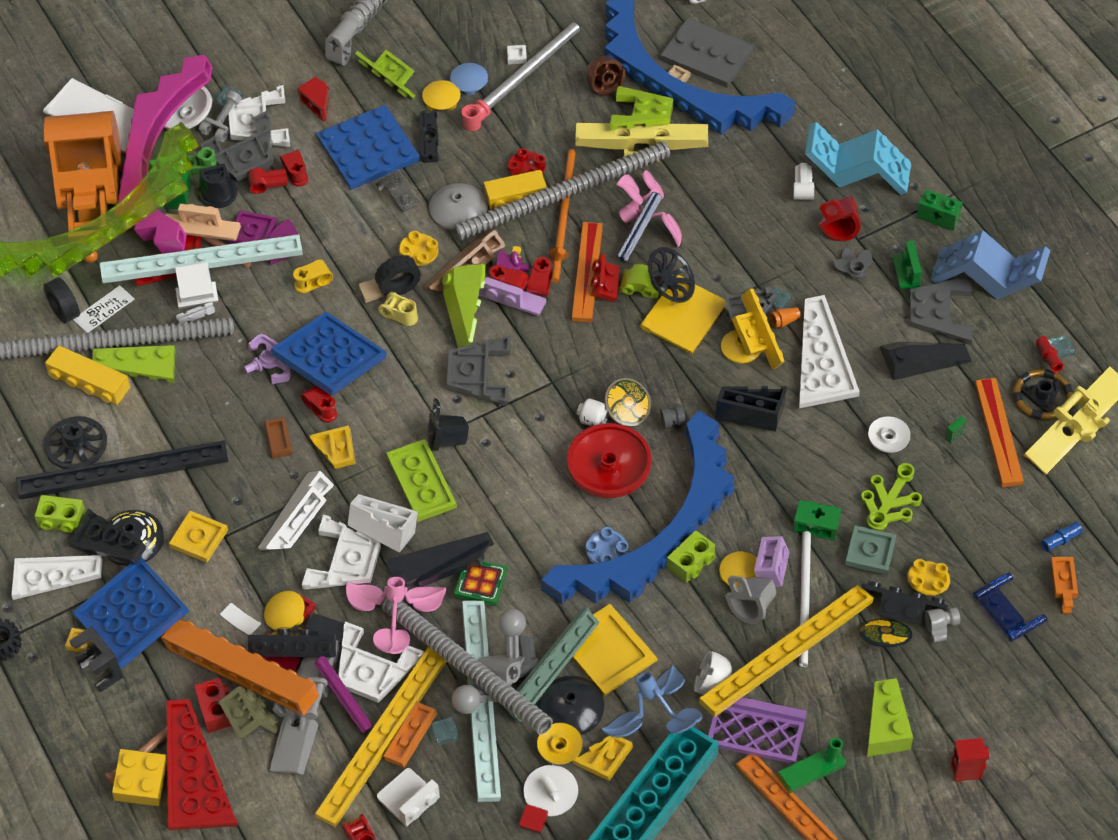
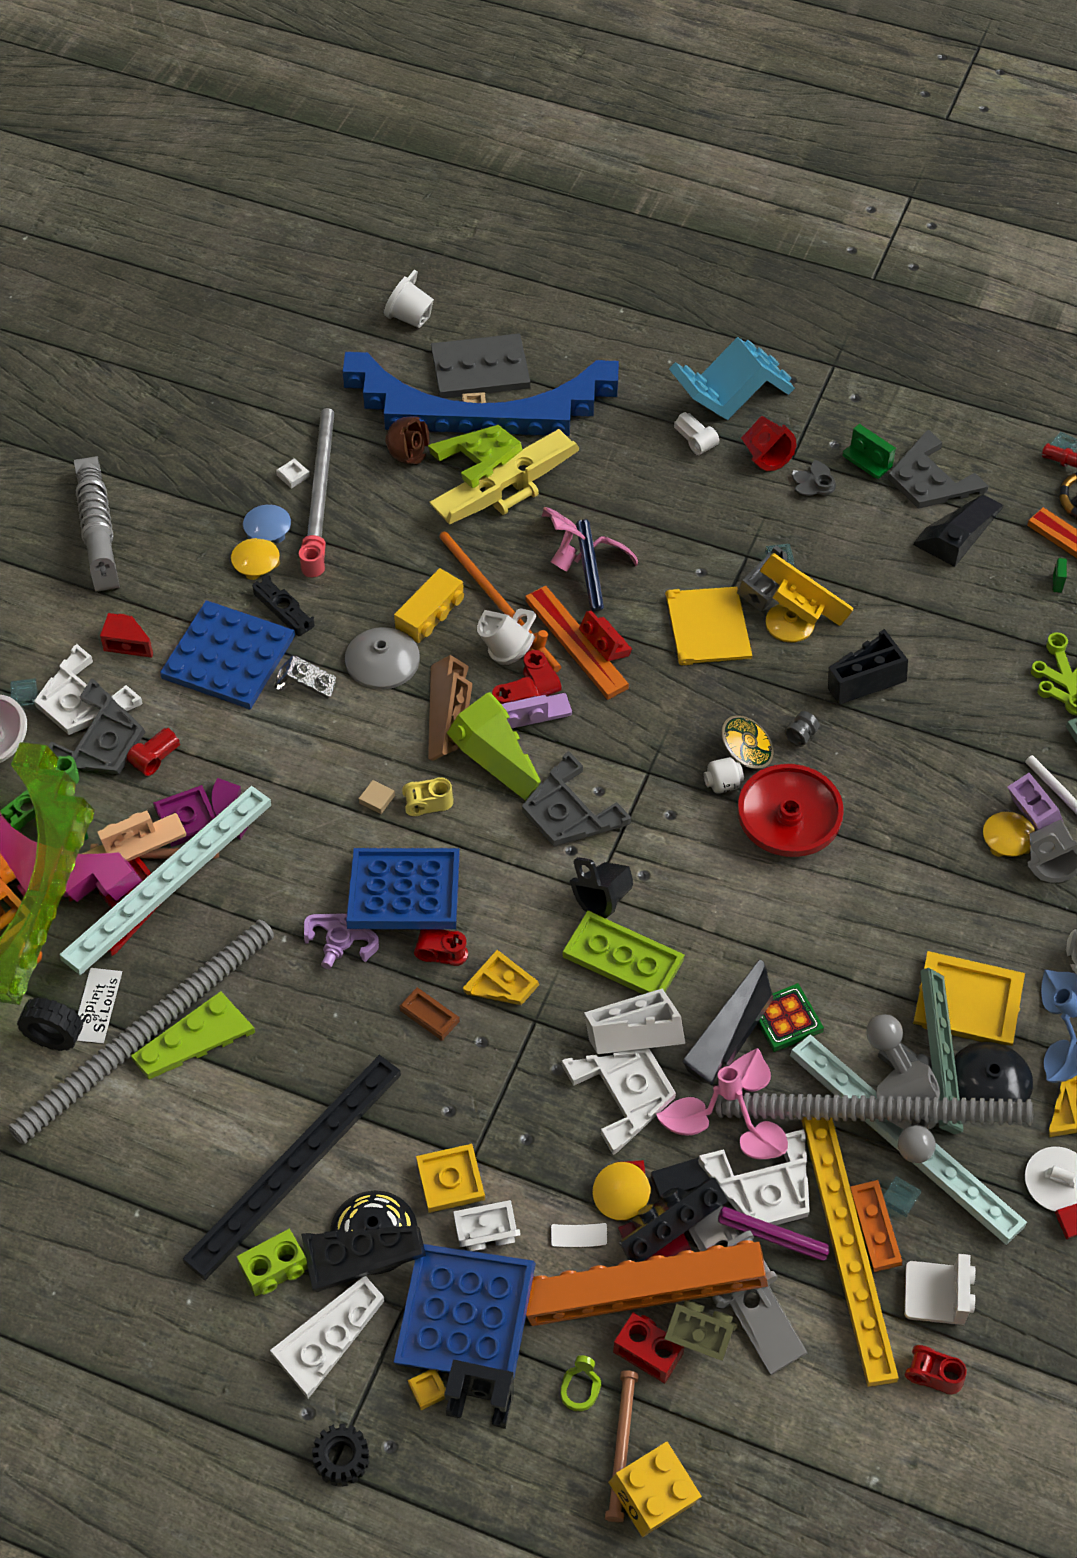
camera: 40 degrees left, 0 degrees up
yellow brick [45,345,131,405] -> none
black wheel [45,416,107,469] -> none
red wing [167,699,238,831] -> none
white plate [175,262,219,309] -> none
light grey axle [176,302,215,324] -> none
black container [197,163,238,208] -> none
light grey bar [199,90,242,143] -> none
white wedge [258,471,334,550] -> none
red piece [280,149,308,187] -> none
yellow piece [293,260,333,293] -> none
lime bracket [355,50,415,99] -> none
black tyre [374,255,421,296] -> none
yellow dish [399,231,438,266] -> none
light grey piece [454,141,670,241] -> none
magenta piece [496,246,530,275] -> none
red dish [507,148,546,176] -> none
yellow dish [537,723,582,764] -> none
blue arch [541,411,735,604] -> none
medium blue dish [586,527,629,563] -> none
lime cylinder [619,264,659,299] -> none
black wheel [648,247,695,303] -> none
lime brick [667,530,715,583] -> none
orange cone [769,307,801,329] -> none
green brick [793,500,842,541] -> none
white wing [799,295,860,408] -> none
white dish [868,417,910,453] -> none
green brick [916,189,963,231] -> none
medium blue bracket [930,230,1051,300] -> none
none -> white bracket [453,1200,521,1251]
none -> white container [477,609,536,665]
none -> lime piece [560,1355,601,1412]

